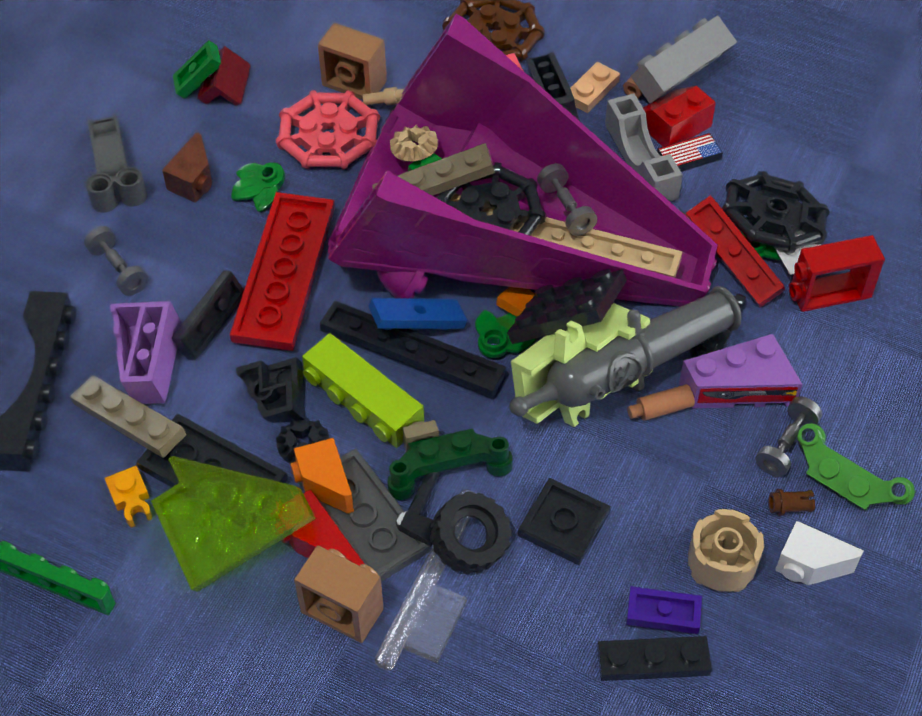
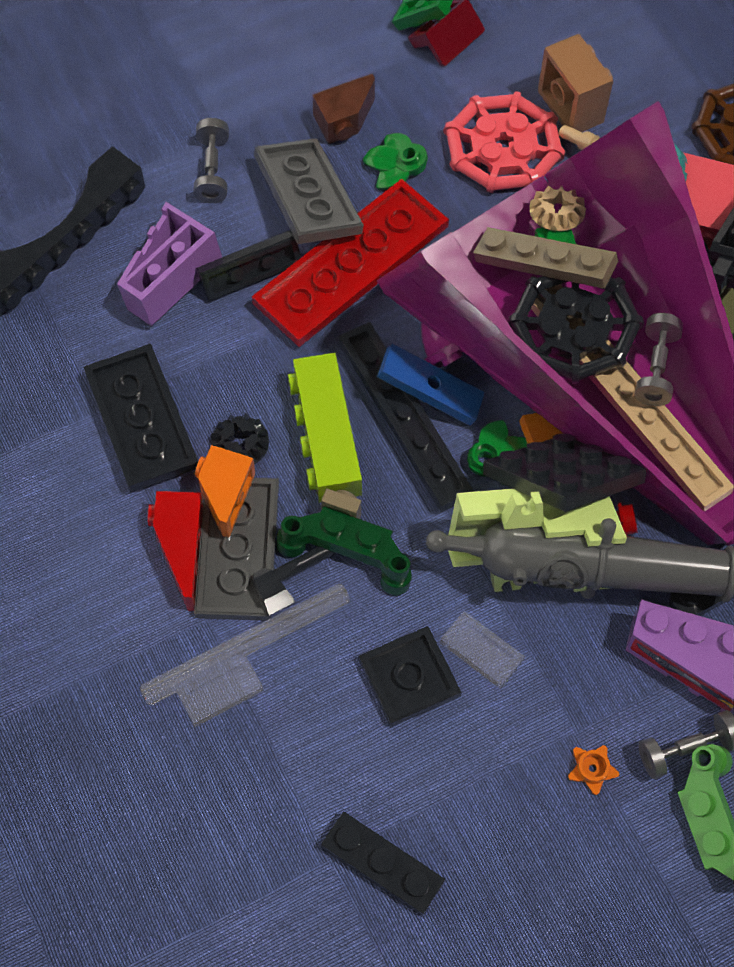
camera: 35 degrees right, 10 degrees up
dark tan plate [70,375,186,458] -> none
dark grey piece [85,113,147,213] -> none
light orange plate [104,465,152,528] -> none
clear neon green wing [151,456,316,592] -> none
black slope [236,357,305,422] -> none
medium nougat brick [294,545,384,643] -> none
black tyre [430,492,512,574] -> none
dark purple plate [626,586,702,635] -> none
nougat cylinder [627,384,695,421] -> none
tan brick [688,509,764,592] -> none
reddish brown pin [768,489,815,516] -> none
white slope [775,521,864,585] -> none
none -> dark grey tile [254,138,364,244]
none -> clear tile [440,611,525,689]
none -> orange plate [568,745,620,795]

